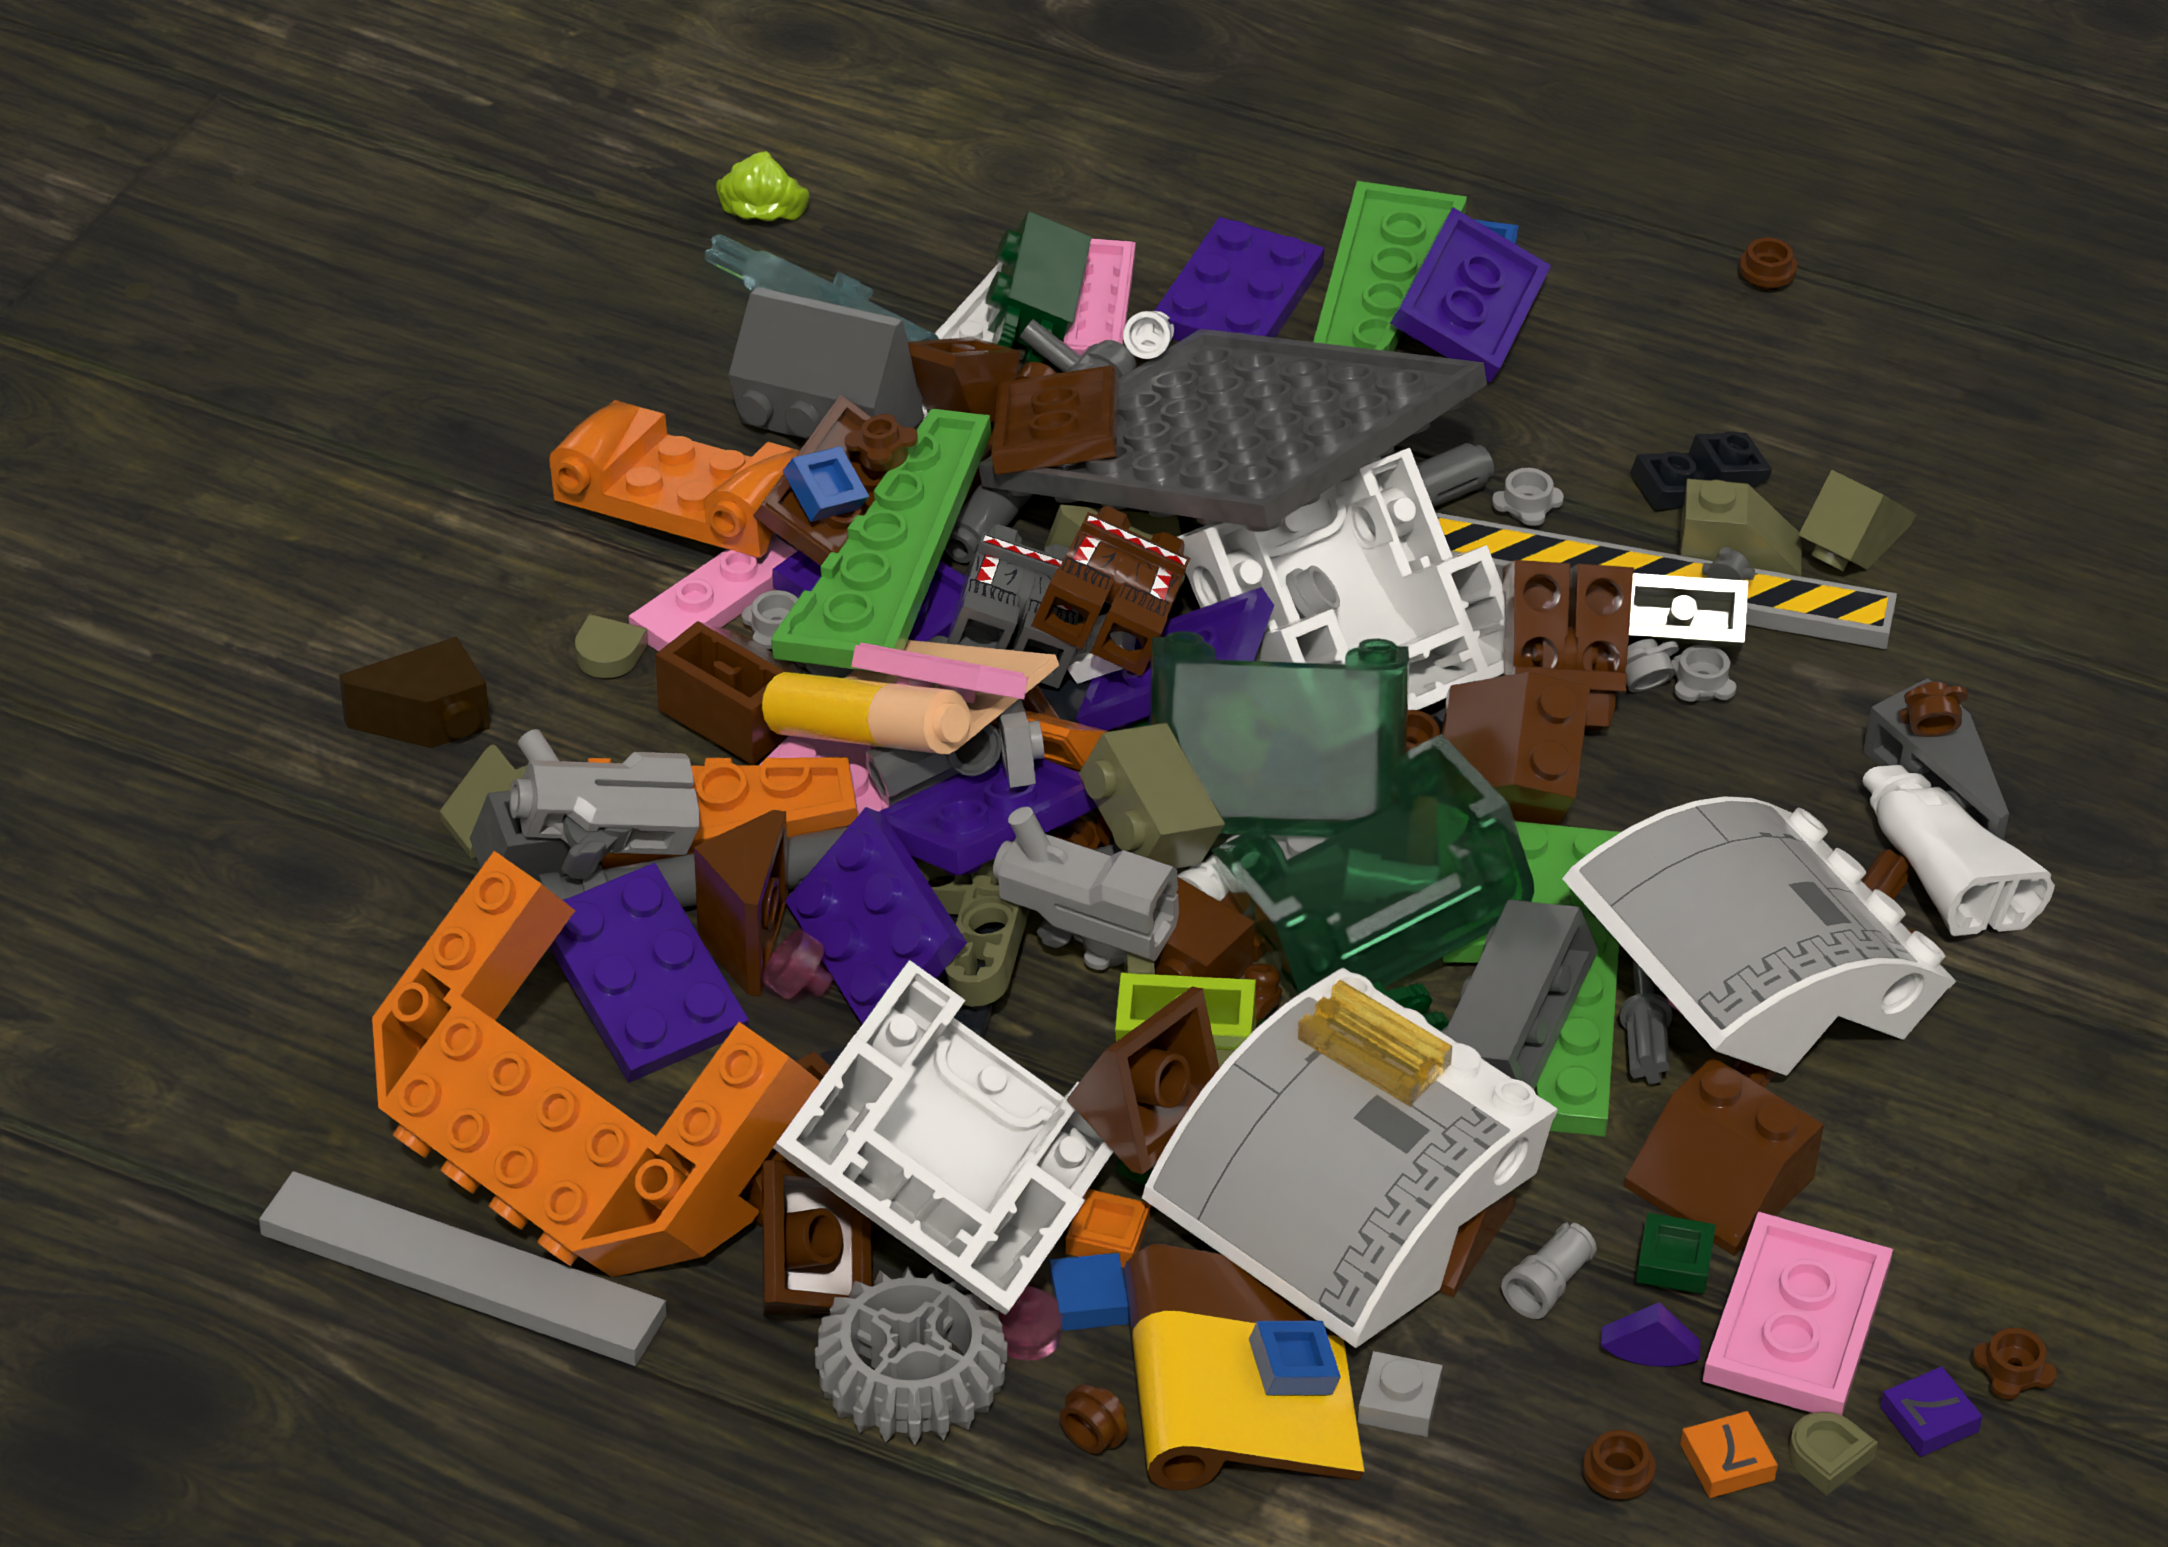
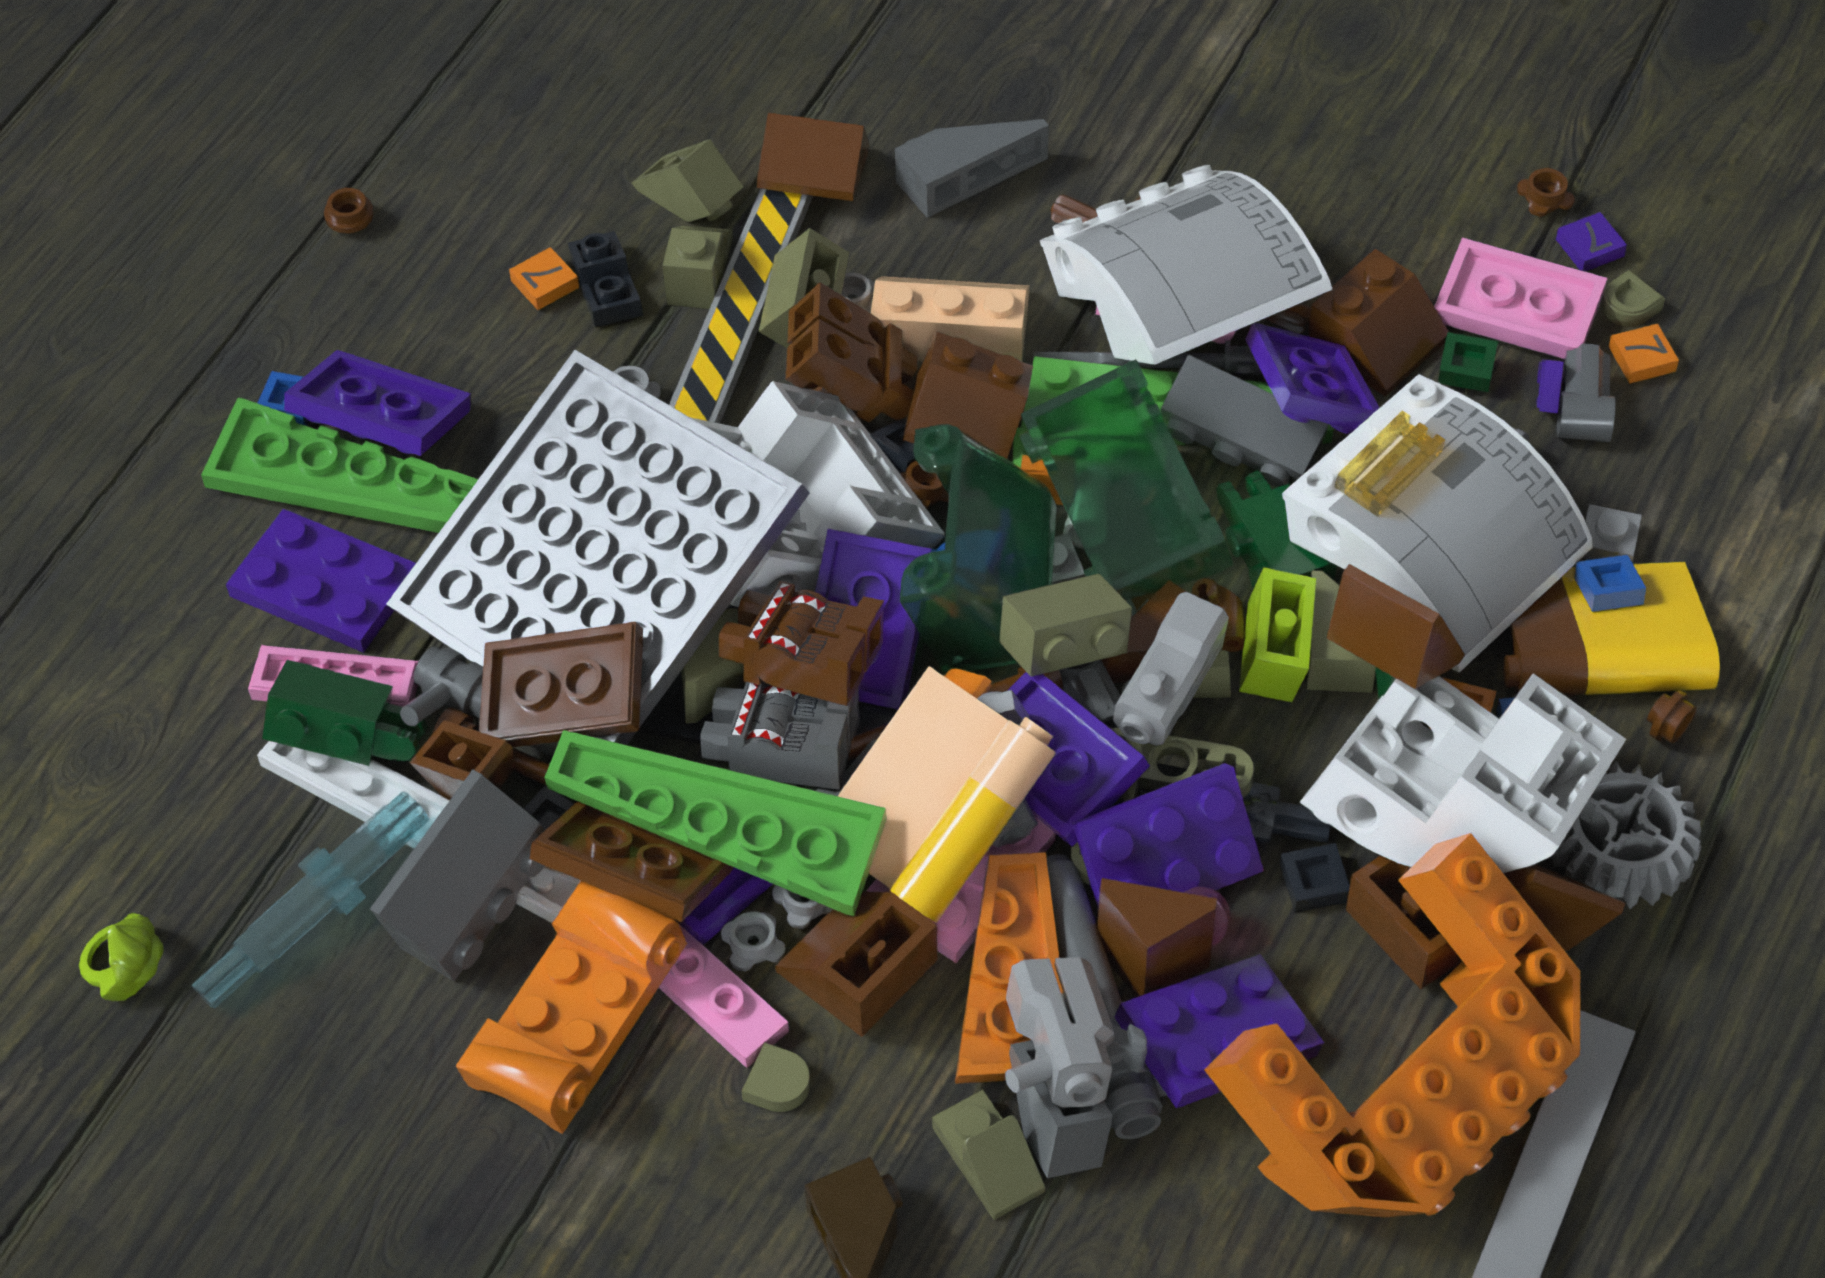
camera: 85 degrees left, 10 degrees up
blue tile [783,446,870,522] -> none
reddish brown plate [845,414,918,471] -> none
bright pink plate [851,642,1028,703] -> none
white pin [1123,311,1174,359] -> none
reddish brown plate [1583,1430,1656,1499] -> none
dark grey piece [1702,547,1755,581] -> none
white piece [1863,765,2055,936] -> none
reddish brown plate [1899,682,1968,737] -> none
none -> orange tile [509,247,579,310]
none -> reddish brown slope [757,113,869,201]
none -> light nougat slope [871,276,1030,362]
none -> dark purple plate [1245,322,1380,434]
none -> dark grey piece [1557,344,1615,442]

